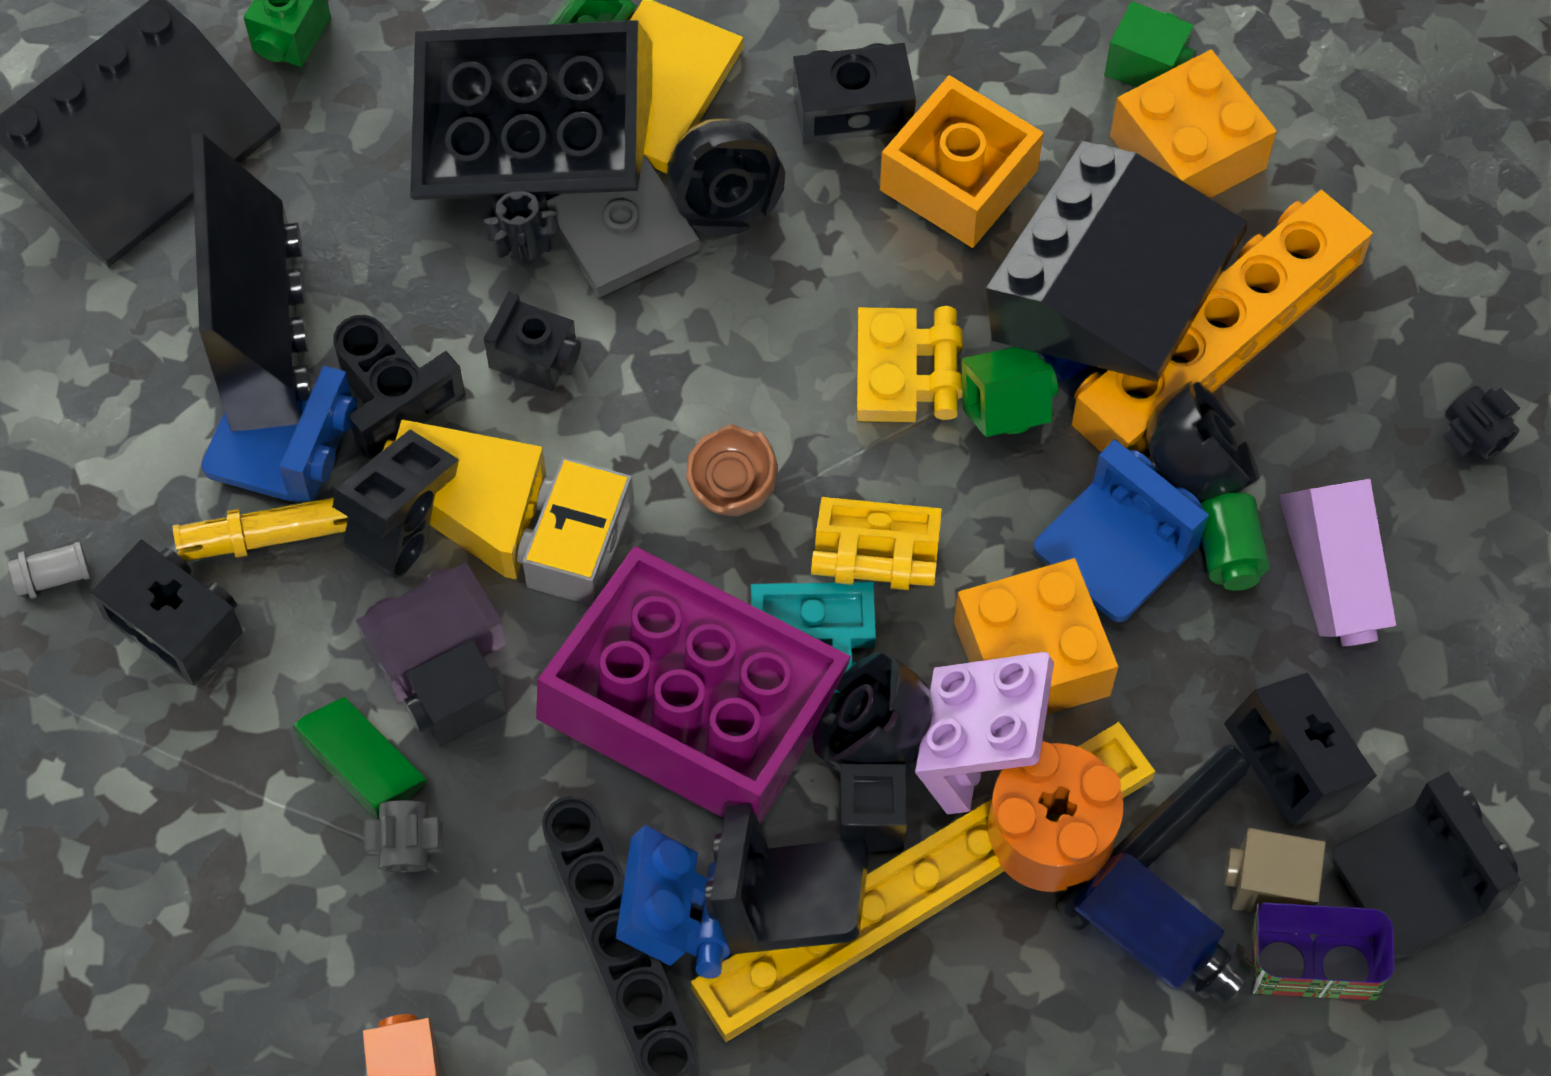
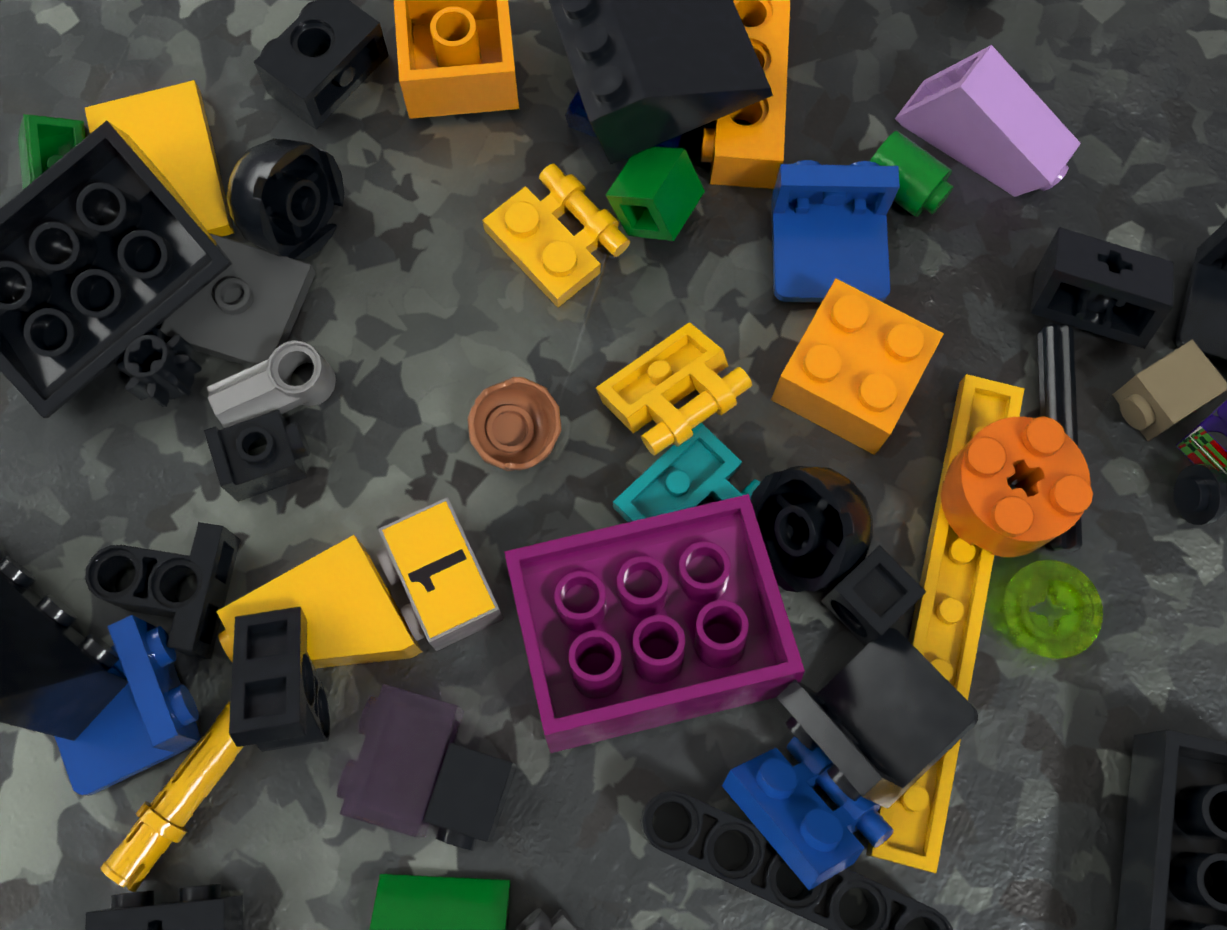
camera: 45 degrees left, 10 degrees up
lavender bracket [915,652,1054,814] -> none
clear blue slope [1075,853,1225,989] -> none
black cylinder [1145,381,1259,503] -> none
none -> light grey piece [207,340,336,428]
none -> clear neon green gear [999,560,1103,660]

